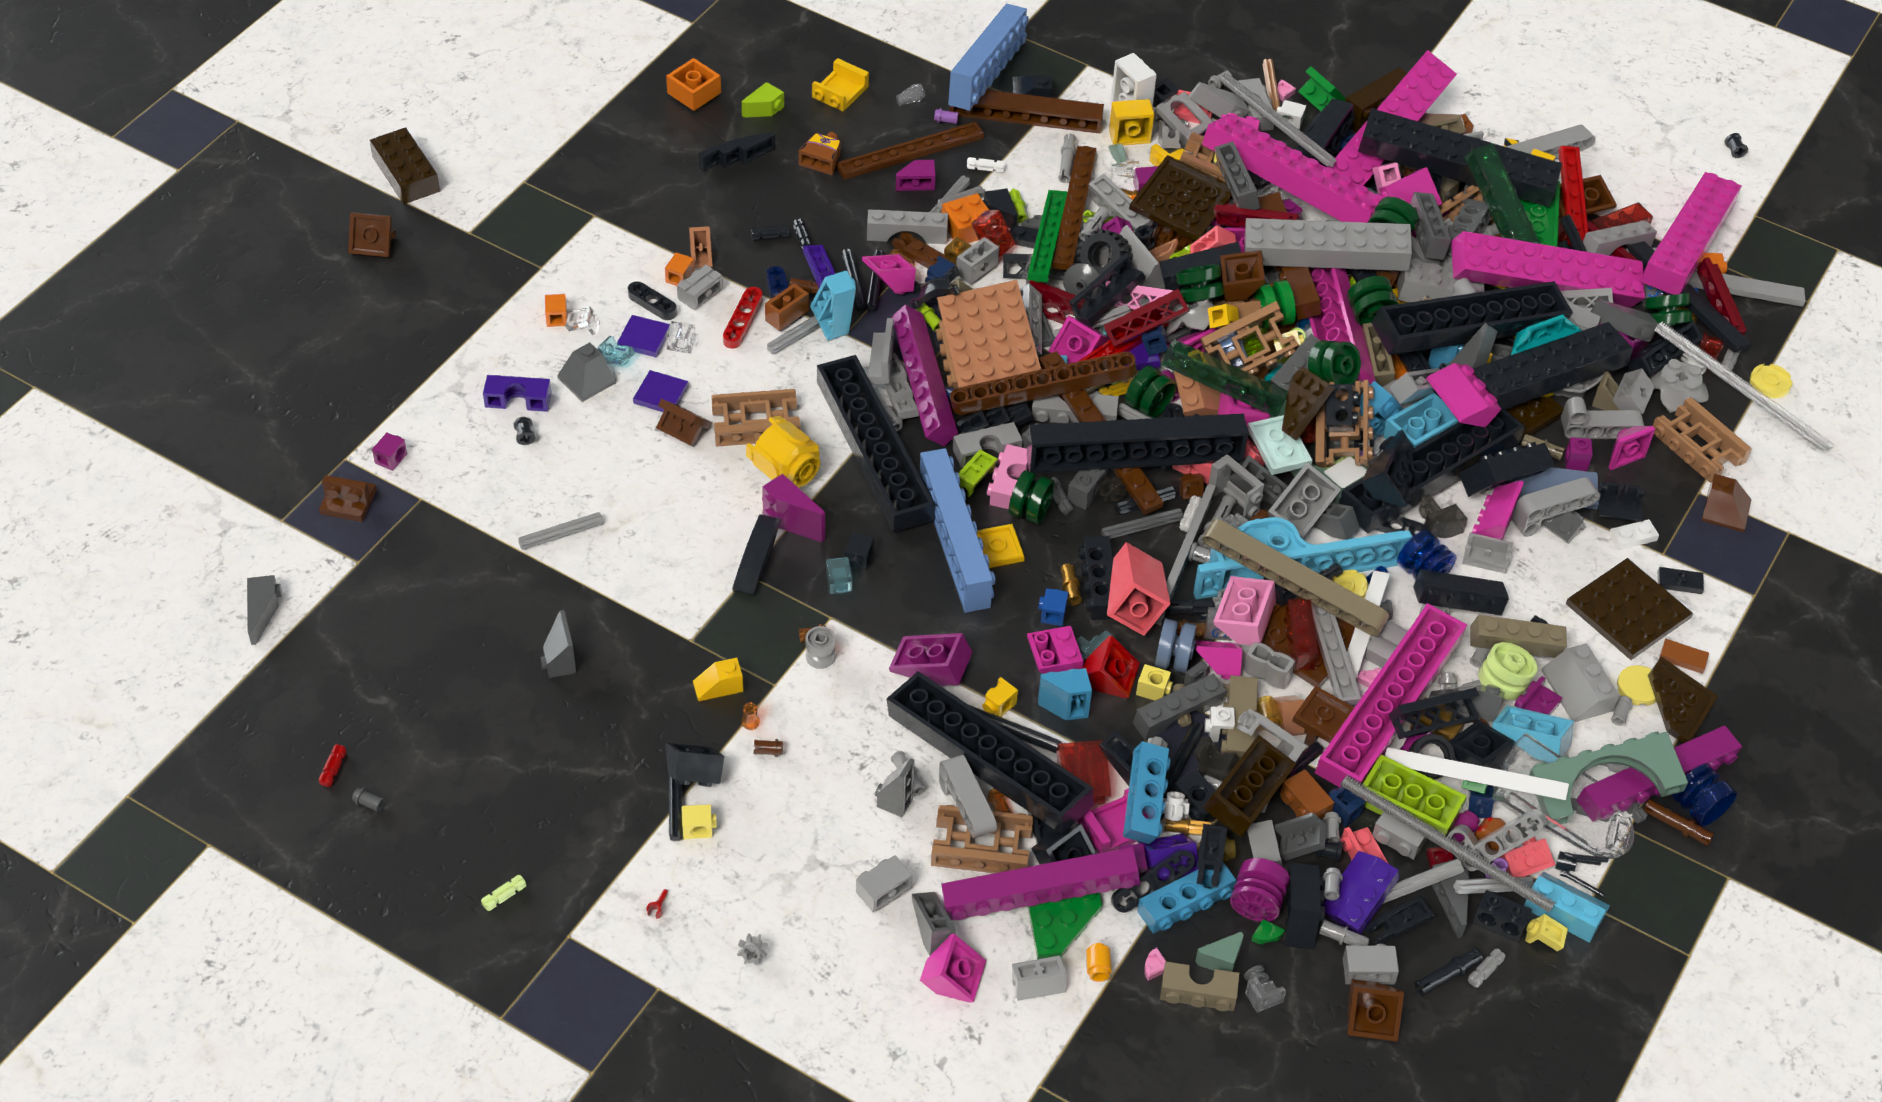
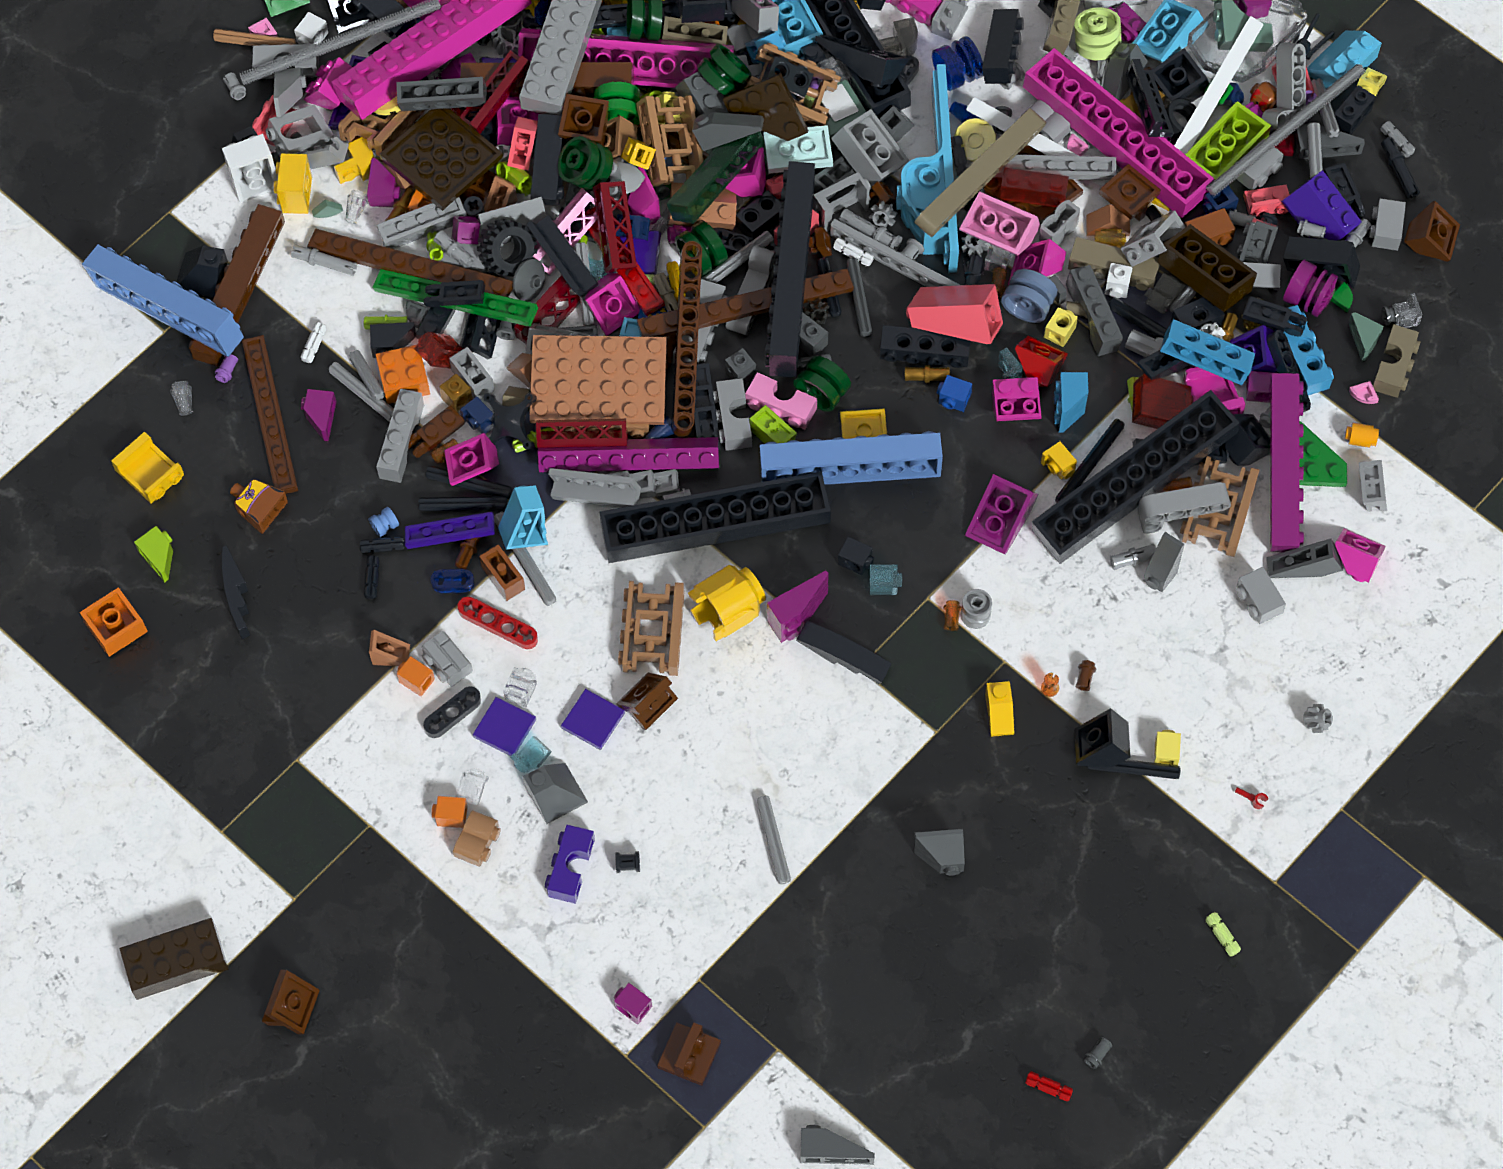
camera: 75 degrees left, 15 degrees up
none -> medium blue wheel [368,507,399,537]
none -> black hinge [423,280,485,307]
none -> medium nougat brick [453,810,501,867]
none -> dark red fence [536,418,628,448]
none -> dark grey slope [692,112,764,151]

